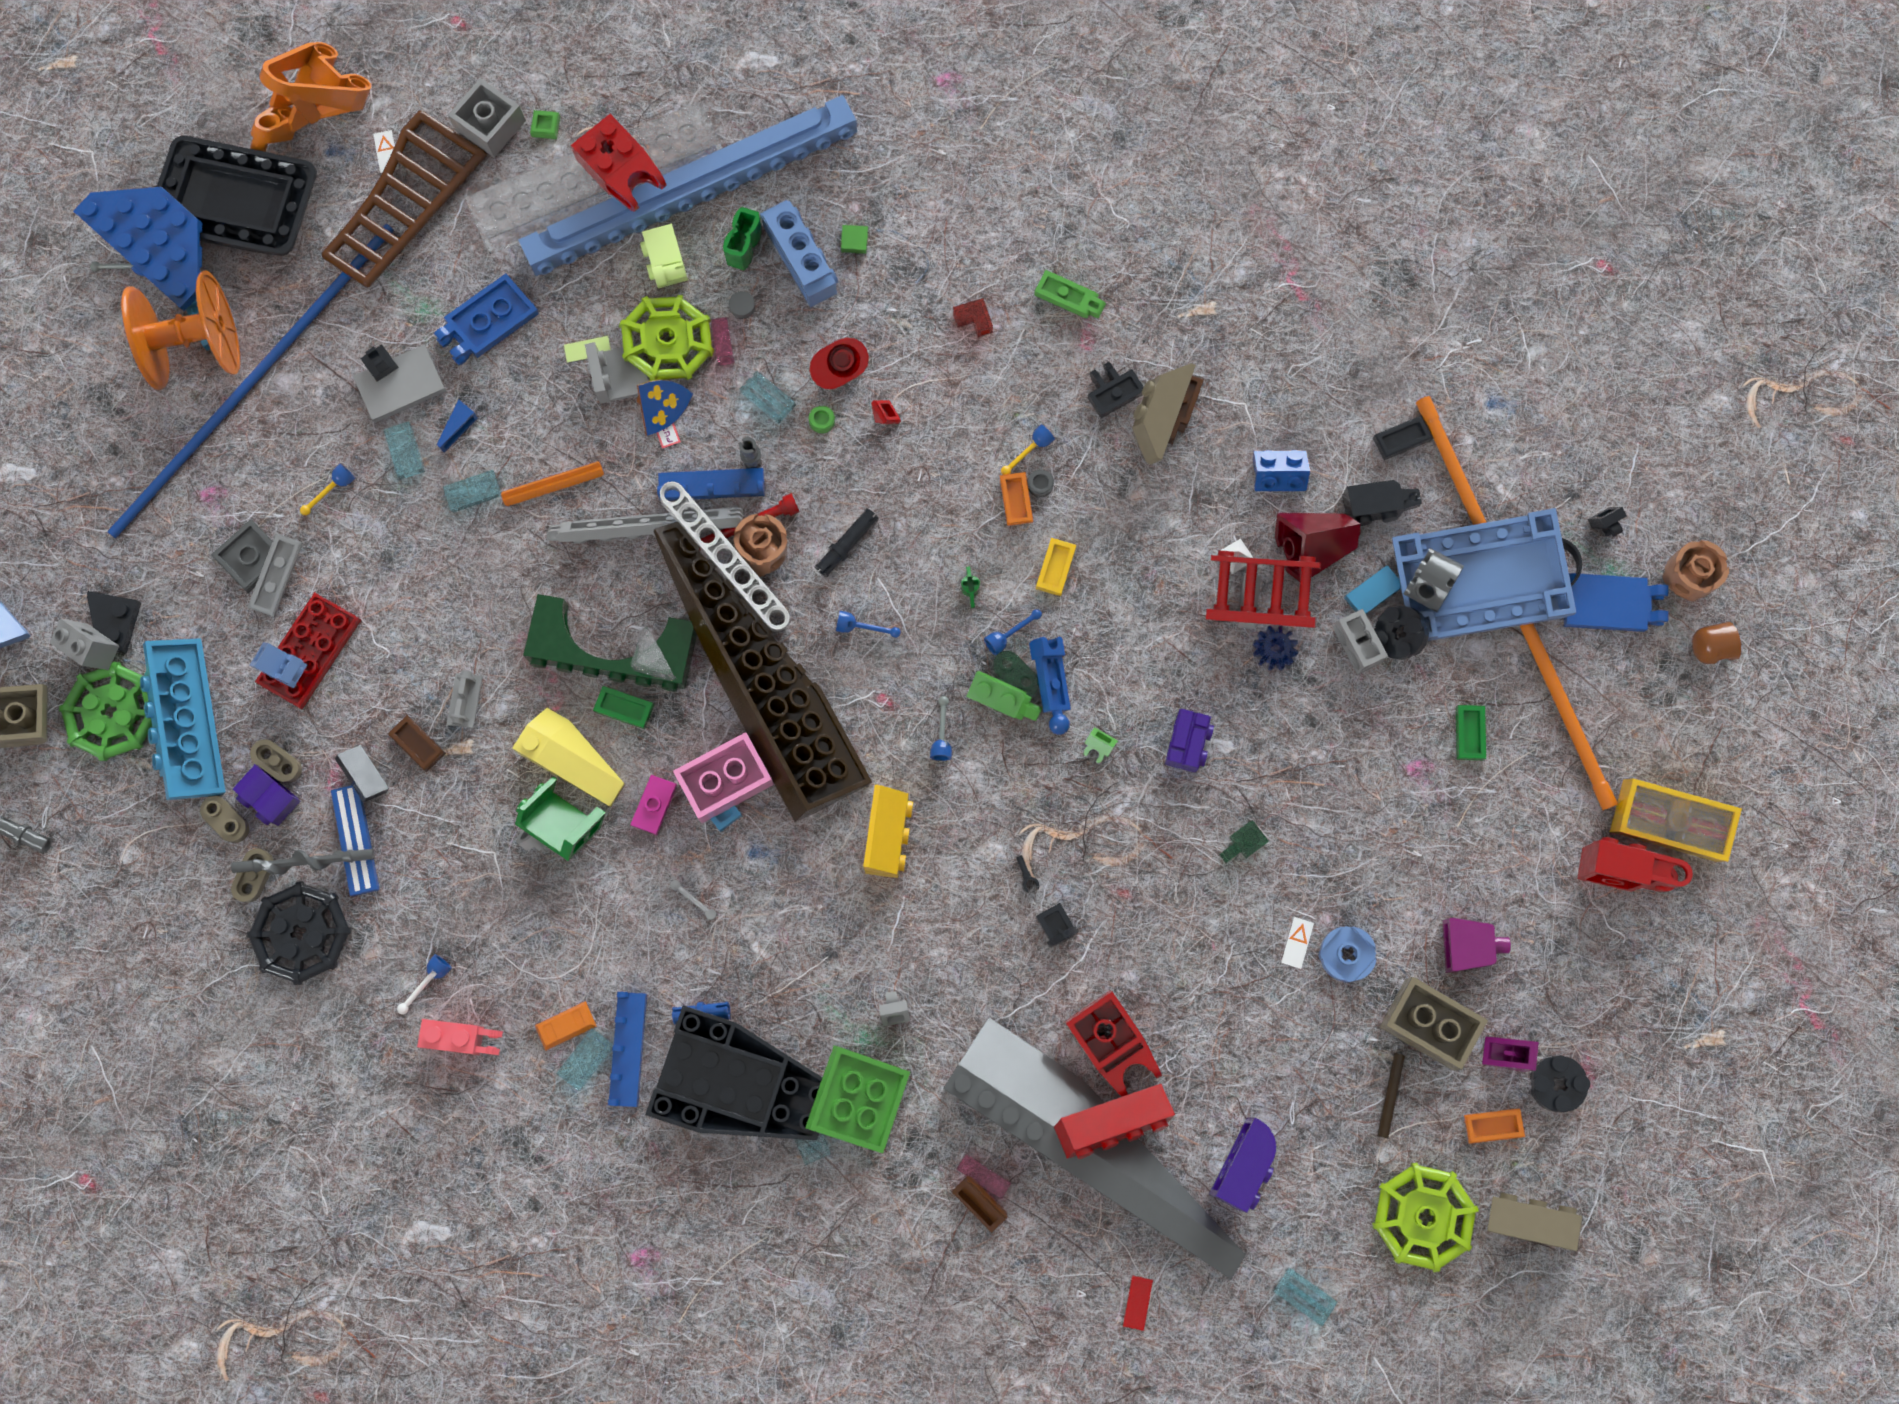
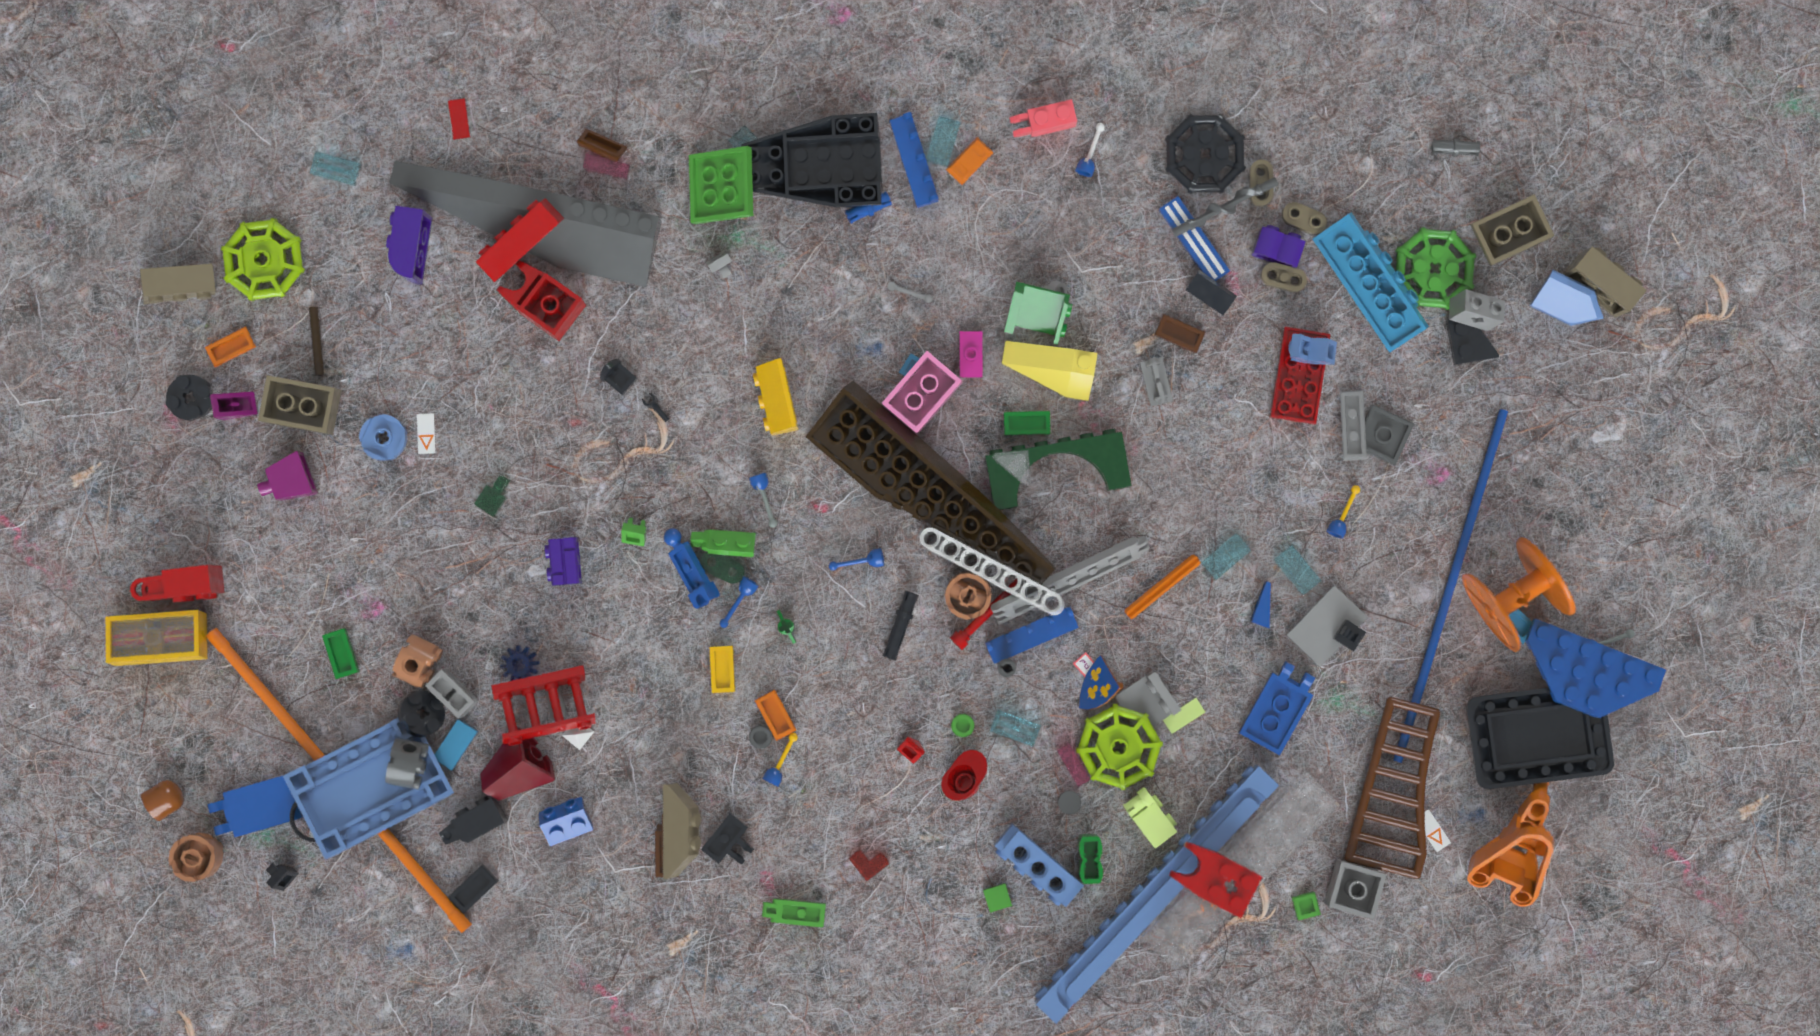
camera: 160 degrees right, 10 degrees up
none -> nougat brick [392,634,443,688]

